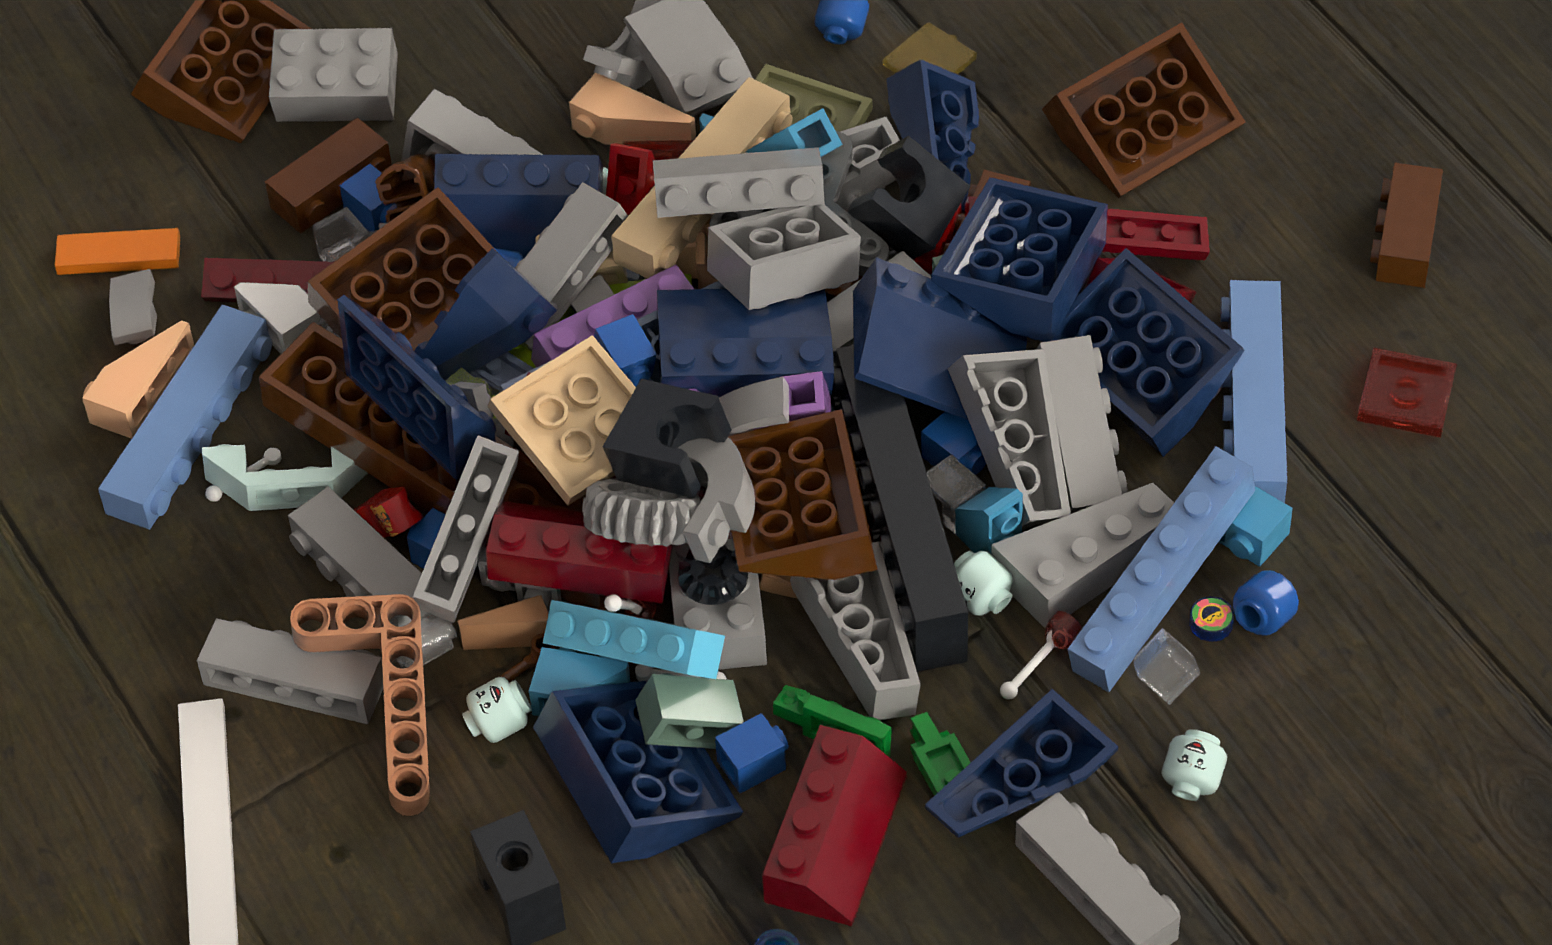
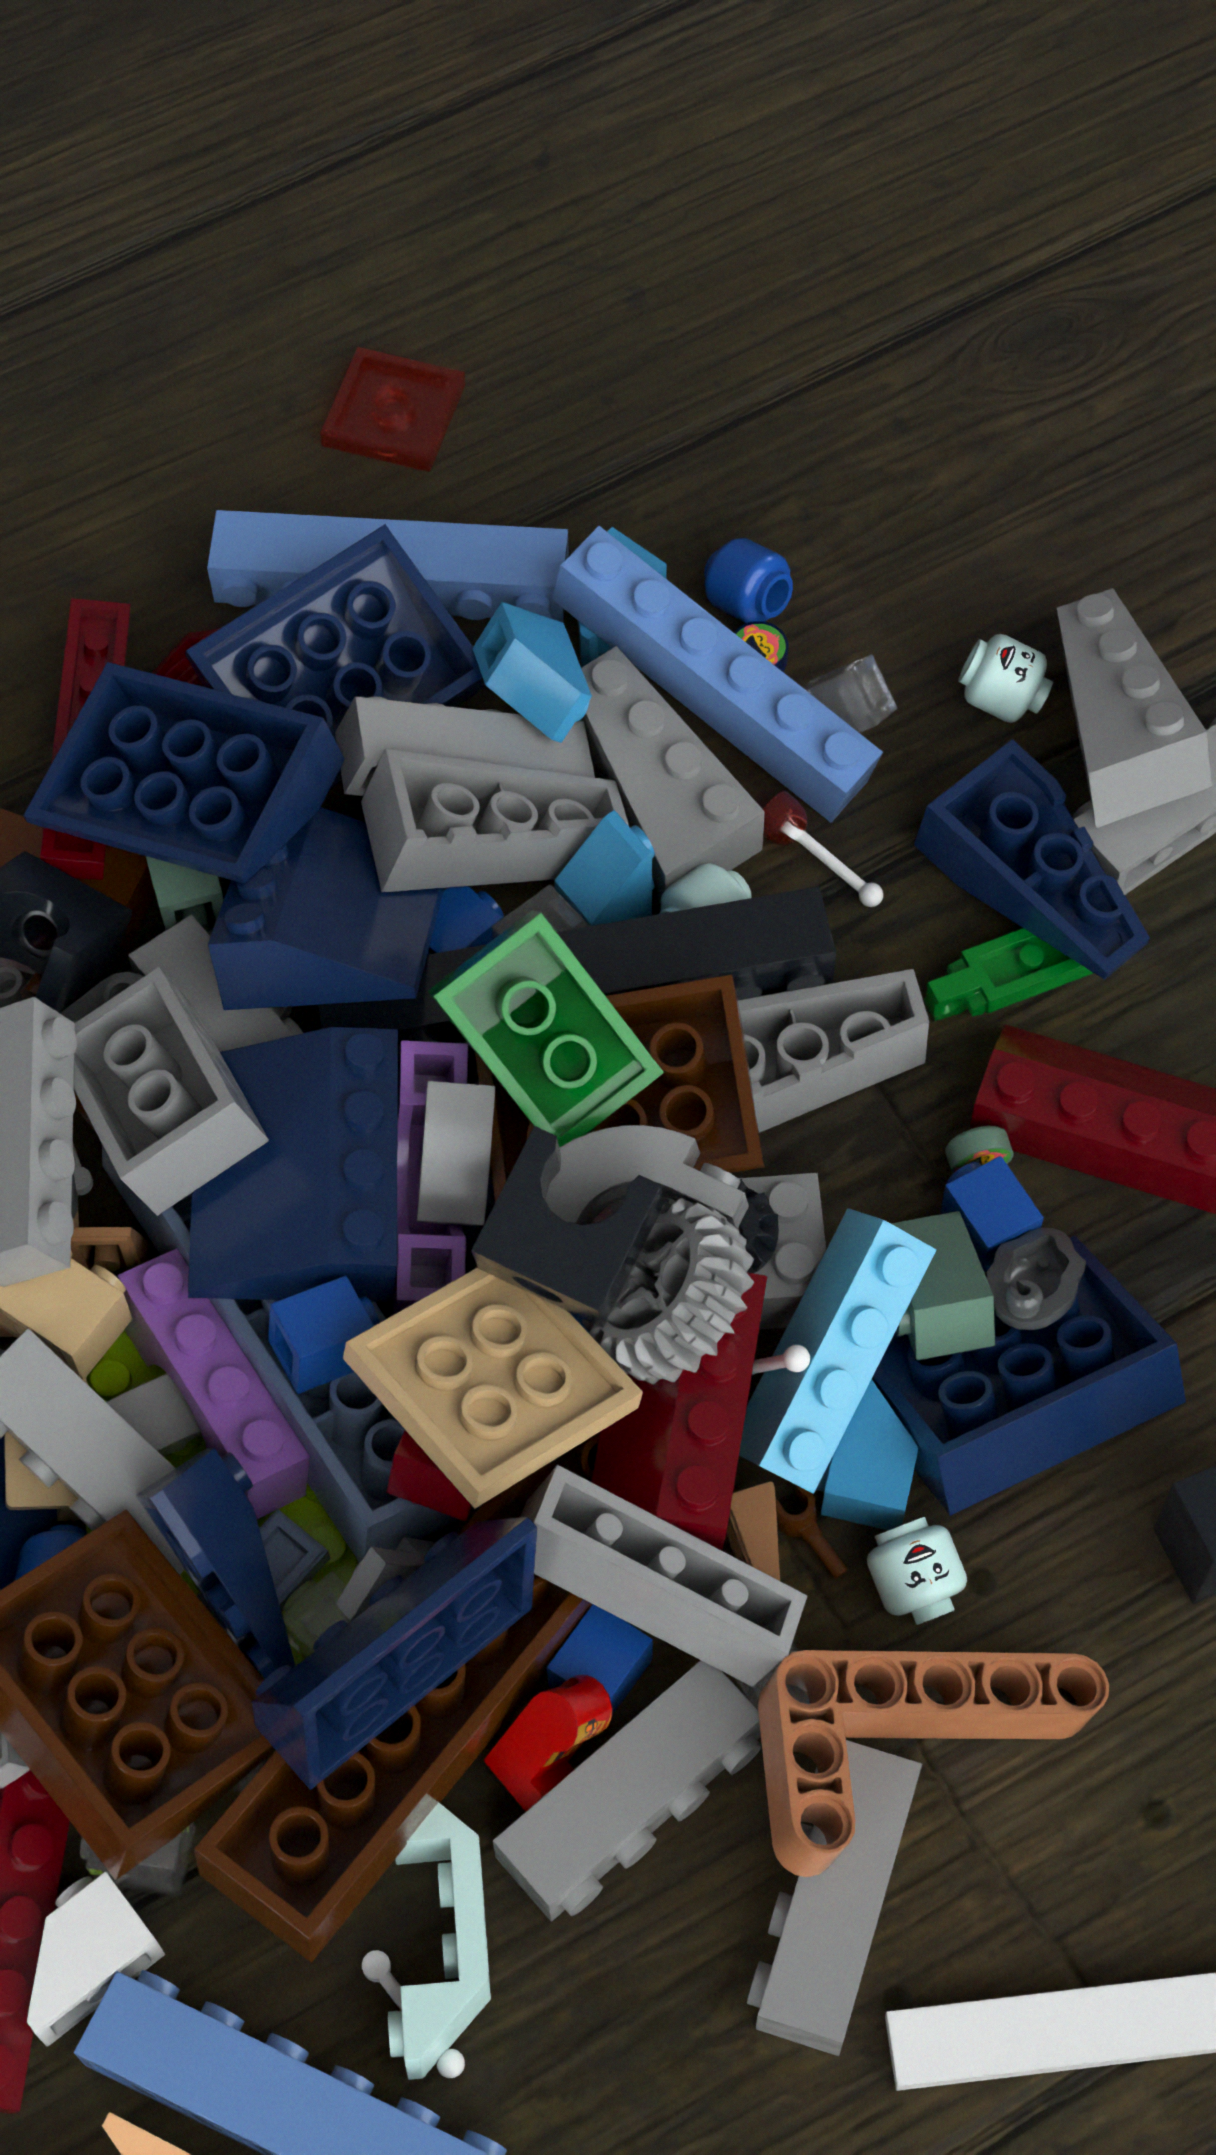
camera: 90 degrees left, 10 degrees up
green hinge [773,685,891,757] -> none
reddish brown brick [1370,162,1443,288] -> none
none -> green slope [428,909,664,1148]
none -> dark azure slope [472,602,592,743]
none -> sand green tile [945,1126,1014,1174]
none -> dark grey arm [987,1228,1086,1330]
none -> light grey wedge [1057,588,1213,828]

